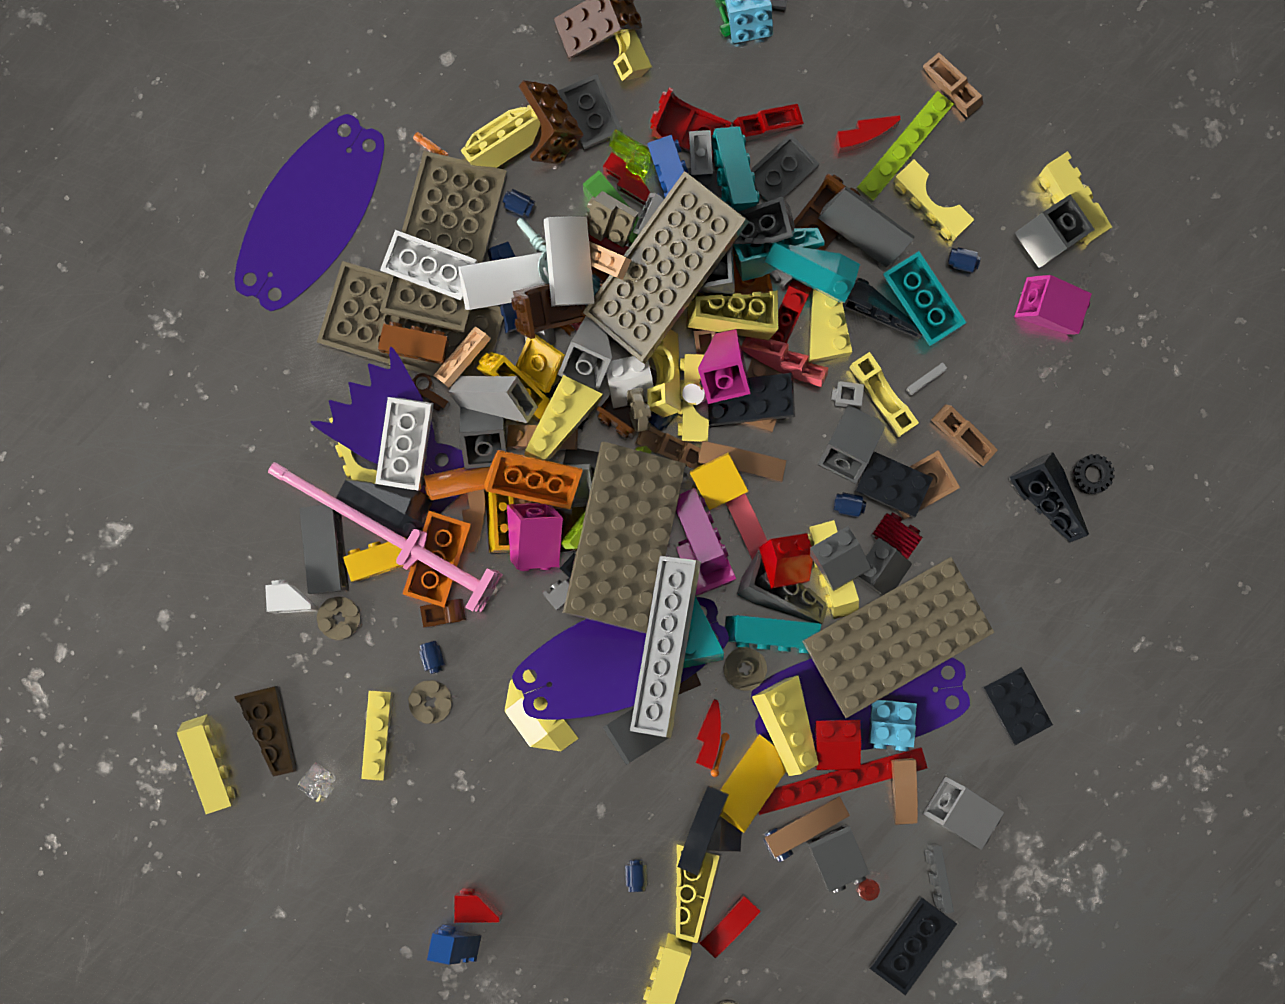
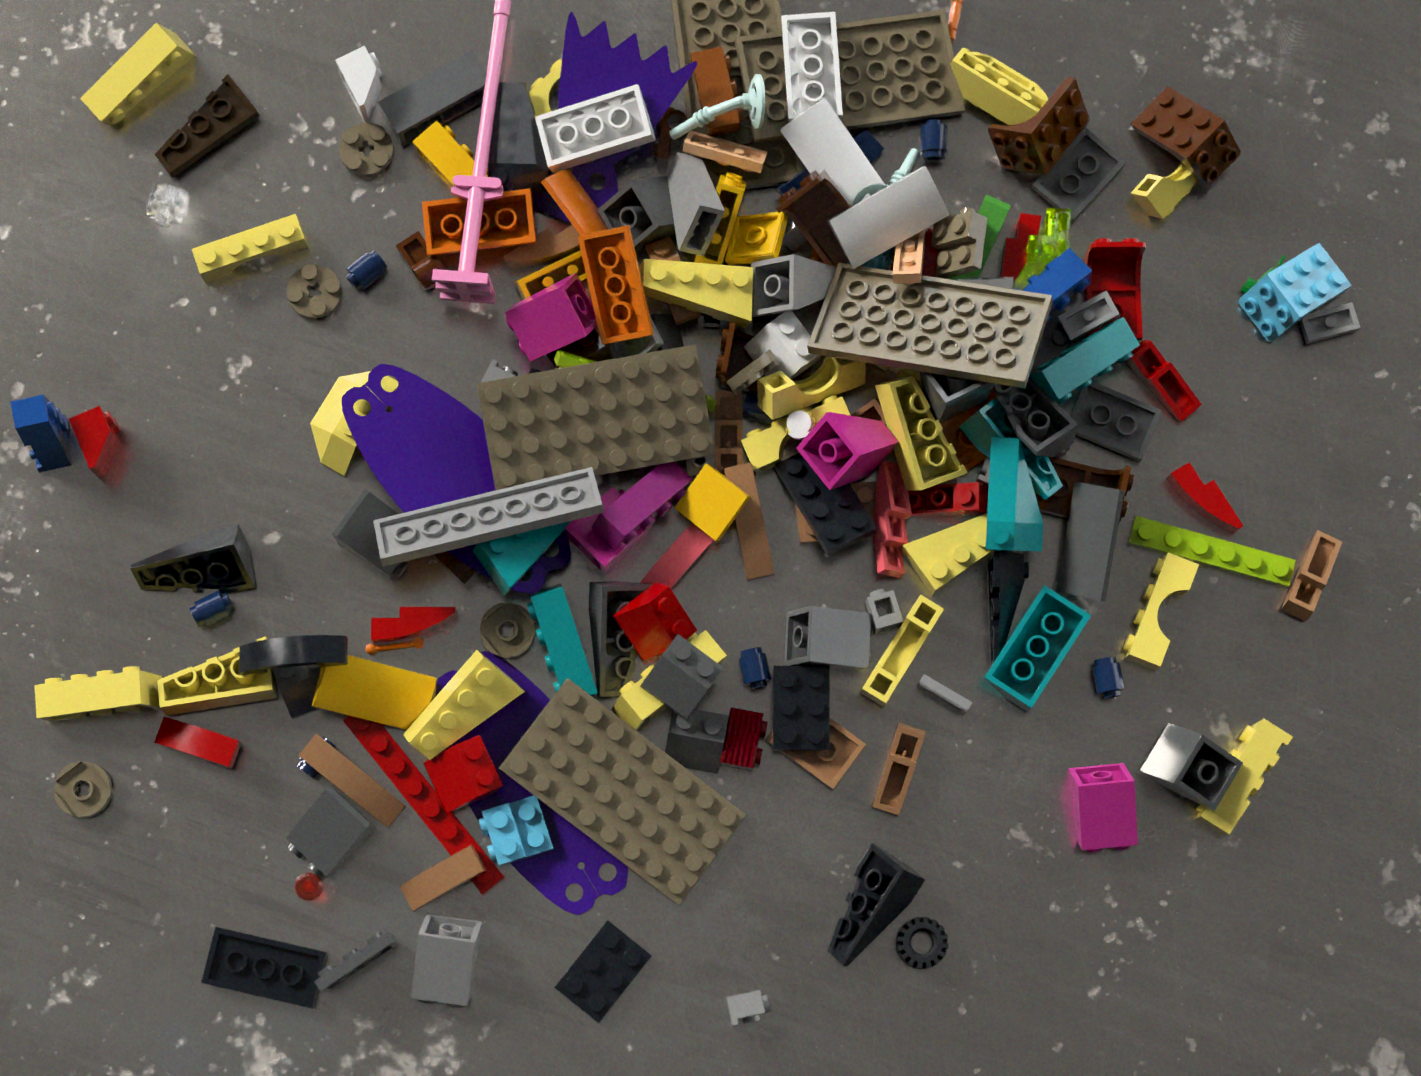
camera: 60 degrees right, 5 degrees down
none -> black wedge [130,524,255,593]
none -> light aqua dish [669,74,765,140]
none -> light grey brick [726,990,770,1026]

